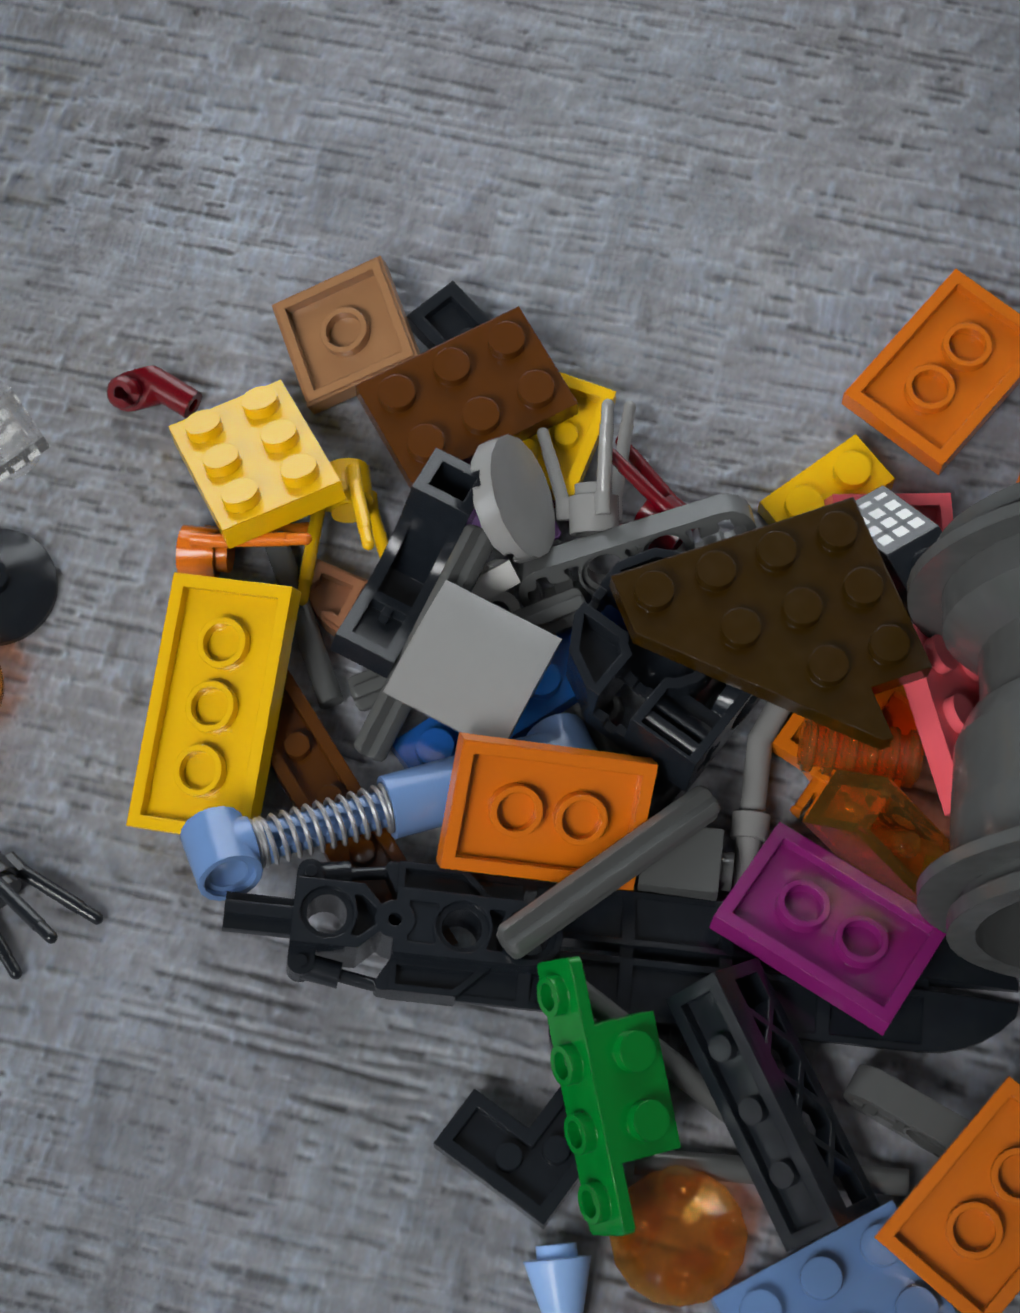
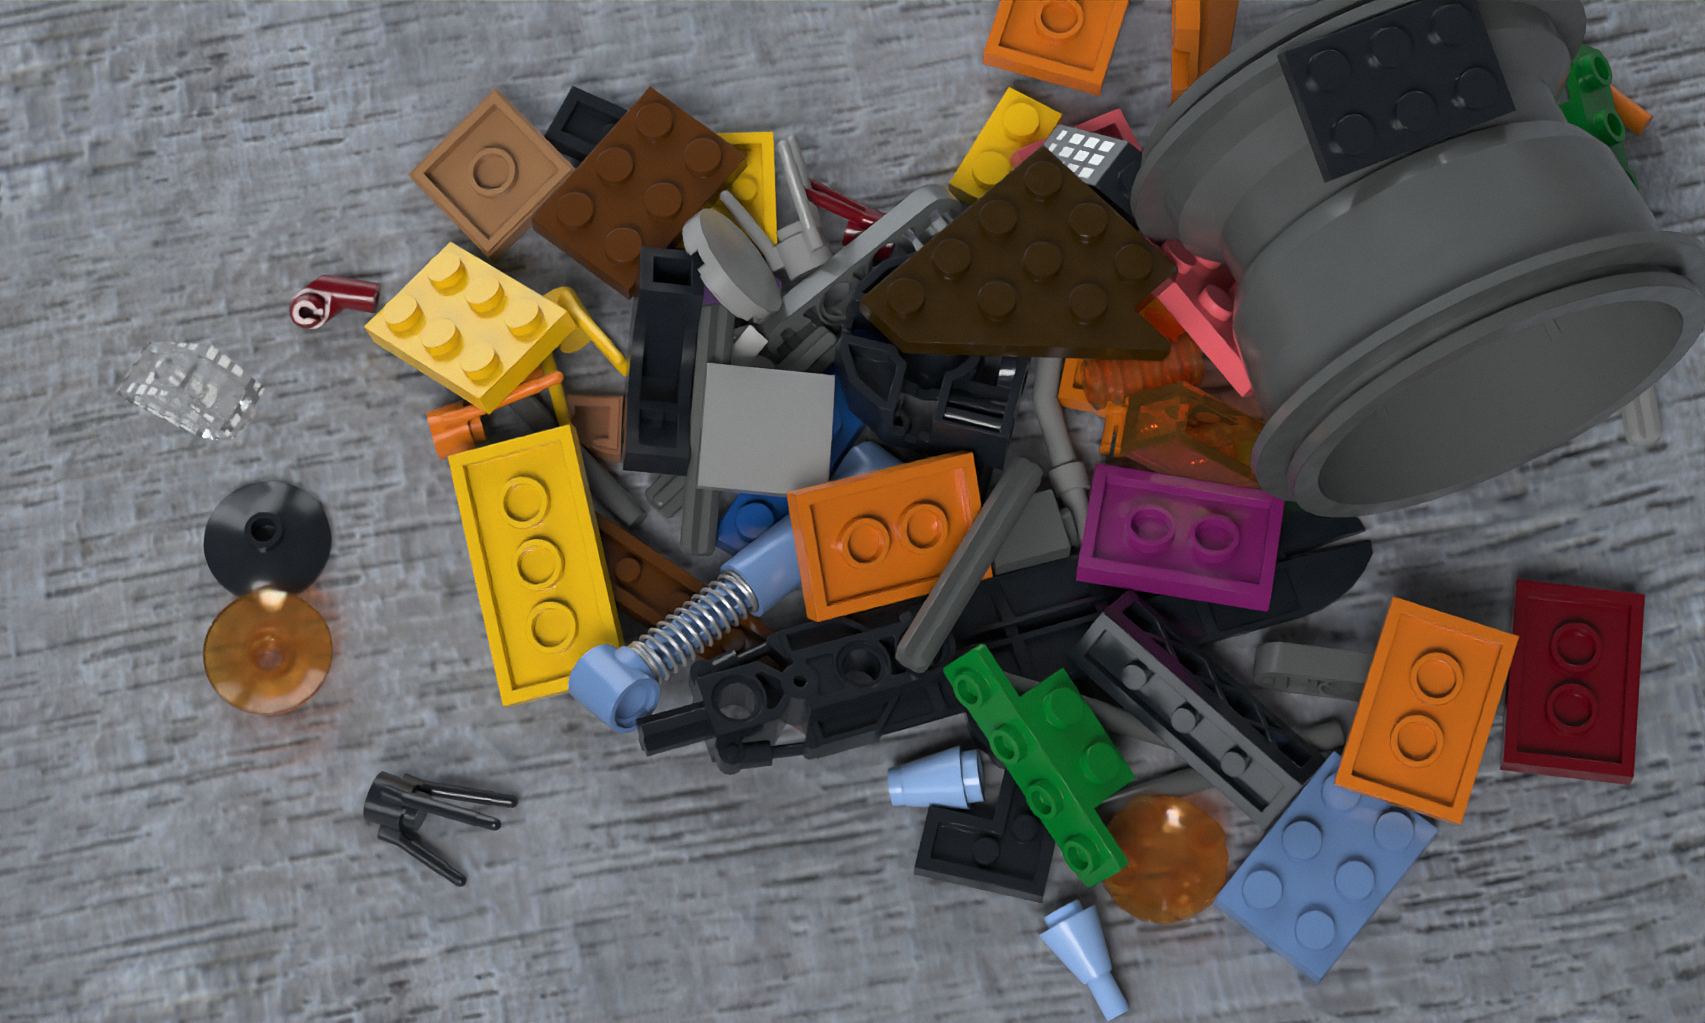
camera: 25 degrees left, 0 degrees up
none -> light blue cone [888,745,985,810]

